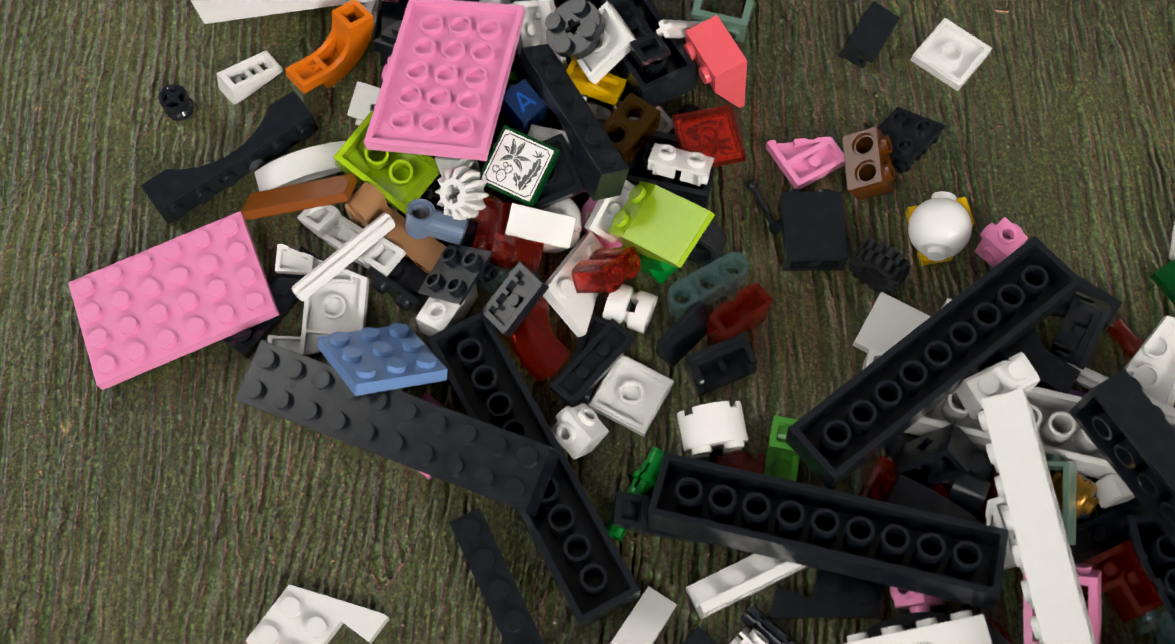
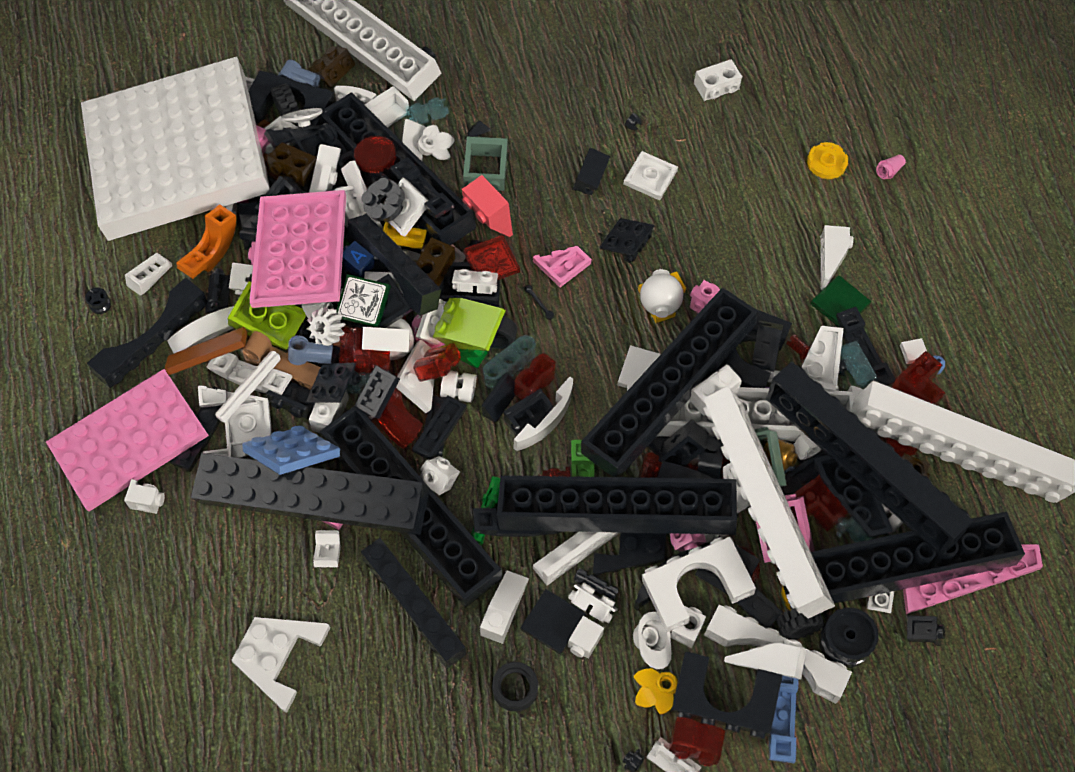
camera: 15 degrees left, 5 degrees down
white tile [588,355,674,437] -> none
white axle [656,19,702,39] -> none
white brick [677,401,749,459] -> none
black panel [778,189,848,271] -> none
reddish brown brick [842,127,896,201] -> none
black tyre [848,239,911,294] -> none
none -> white brick [124,479,165,514]
none -> black hinge [205,268,231,313]
none -> white bracket [313,530,341,567]
none -> white slope [514,377,573,451]

